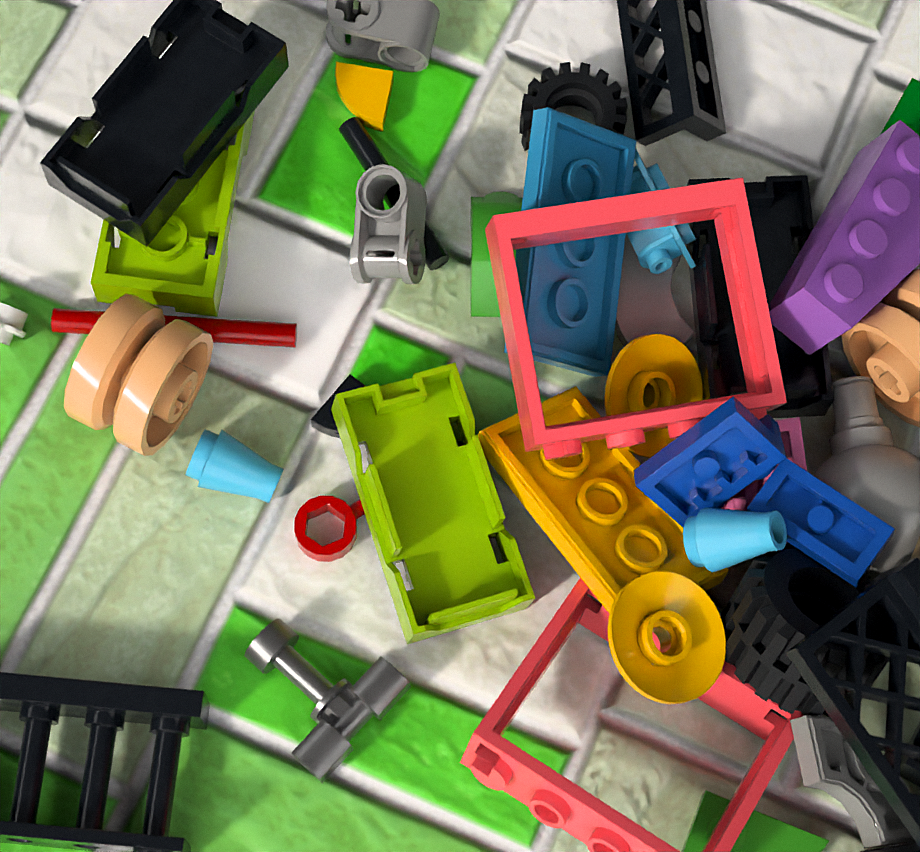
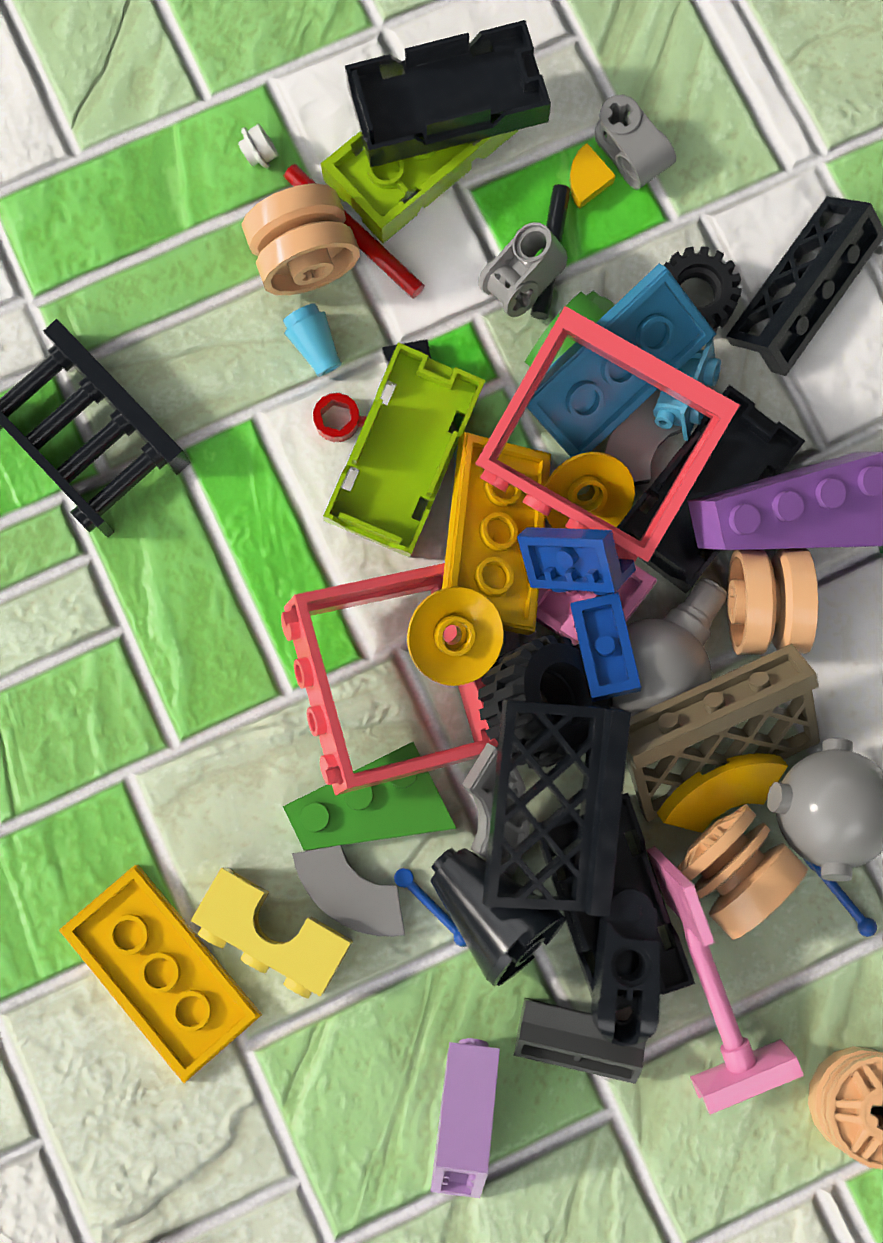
camera: 45 degrees right, 10 degrees up
flat silver bar [244,618,411,784] -> none
medium azure cone [683,508,787,572] -> none

